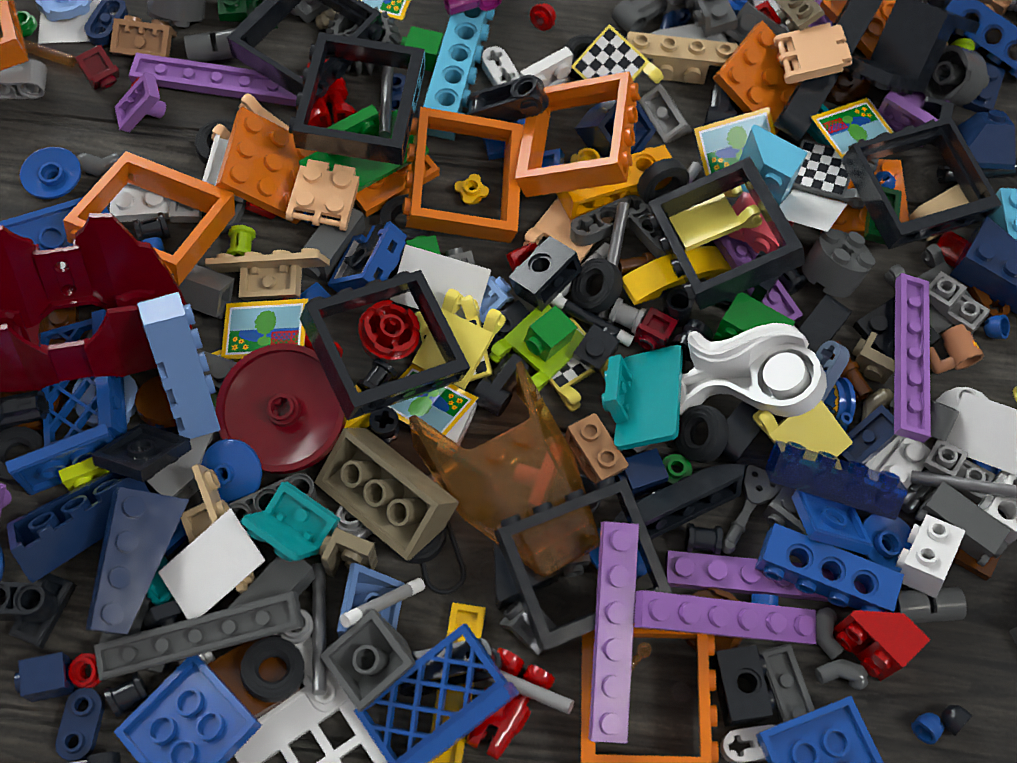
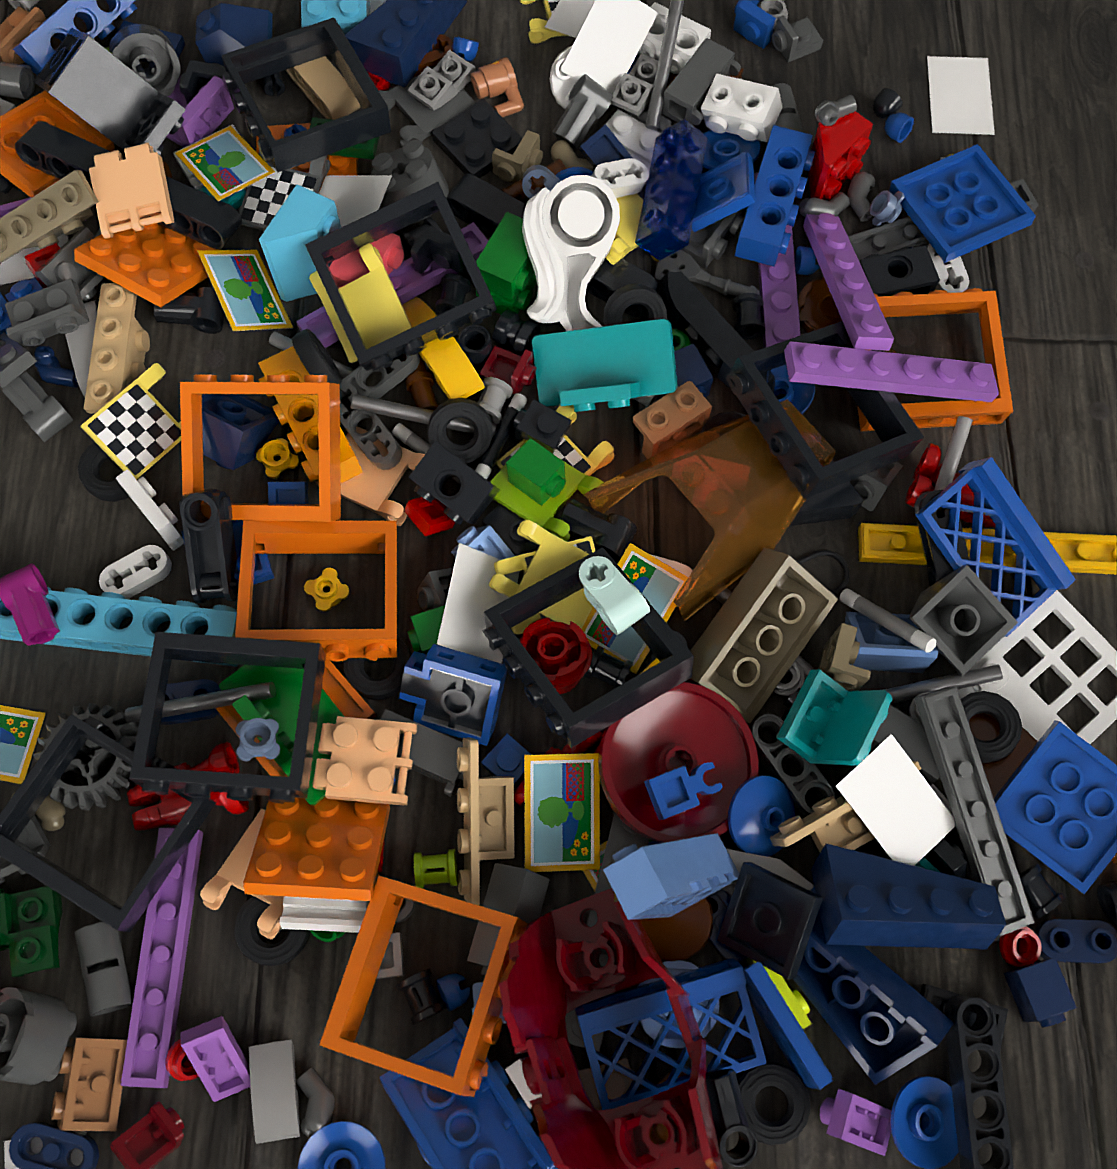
camera: 90 degrees left, 5 degrees up
white plate [110,183,170,222] -> none
green brick [401,26,443,72] -> none
red plate [530,3,556,31] -> none
light grey slope [638,83,693,143] -> none
medium lavender plate [894,273,931,443] -> none
none -> sand blue plate [236,718,280,761]
none -> light grey slope [249,1039,300,1144]
none -> light aqua piece [579,556,650,635]
none -> white beam [591,158,649,198]
none -> blue plate [644,762,723,820]
none -> dark grey arm [814,95,857,126]
none -> sand blue plate [870,191,904,227]

